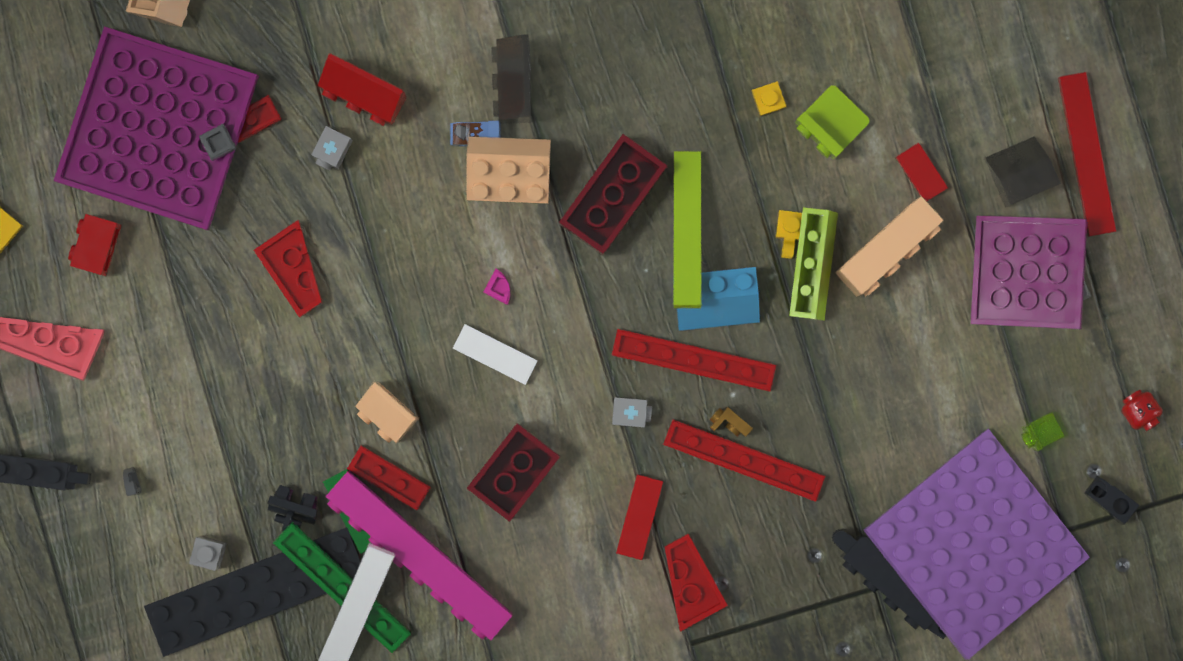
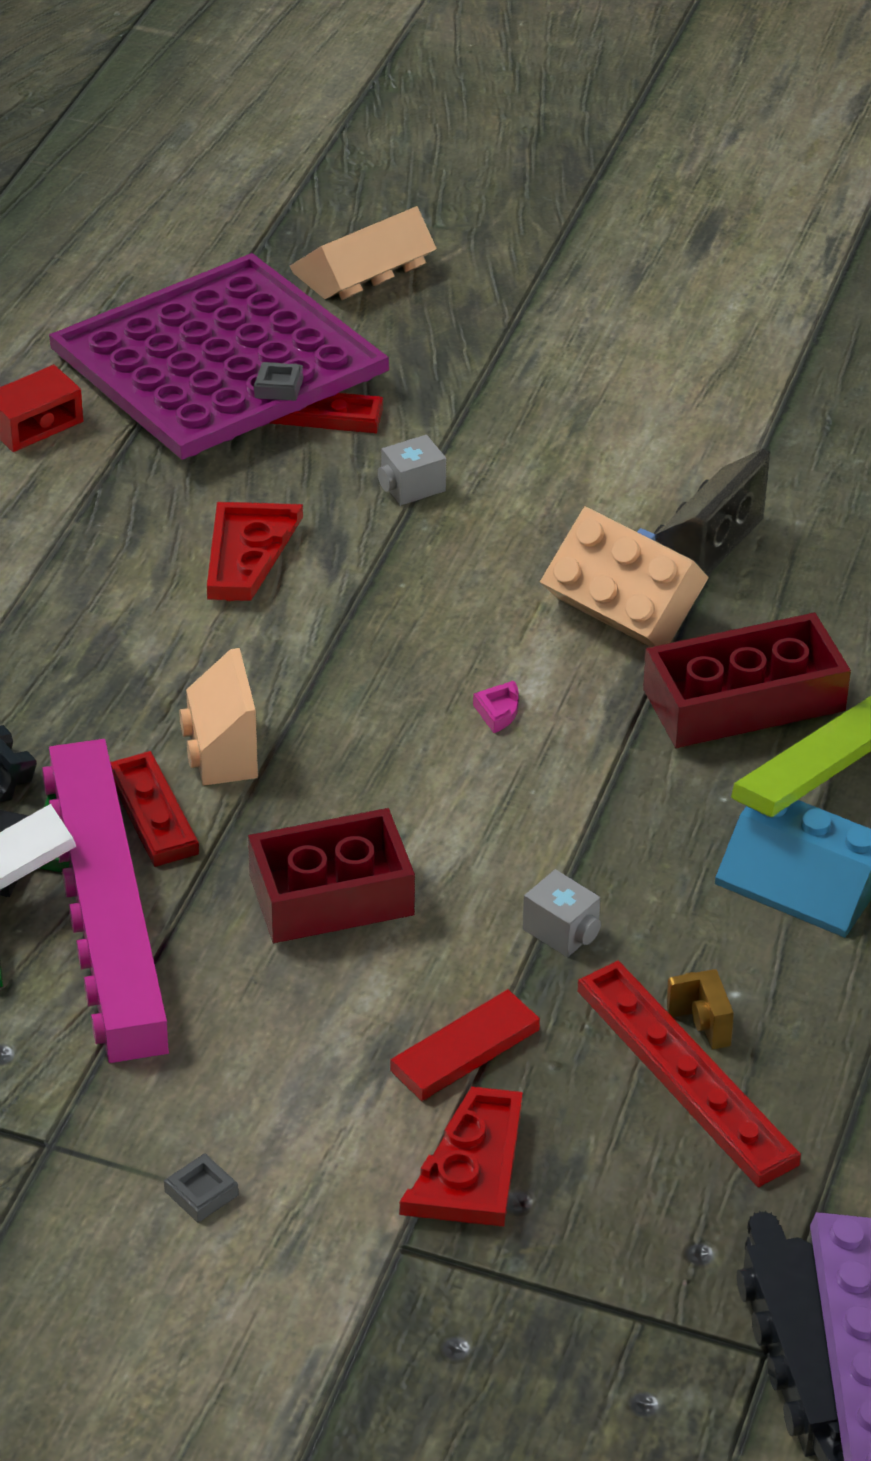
camera: 35 degrees right, 45 degrees down
red slope [317,53,407,127] -> none
white tile [453,324,537,385] -> none
red tile [611,329,776,392] -> none

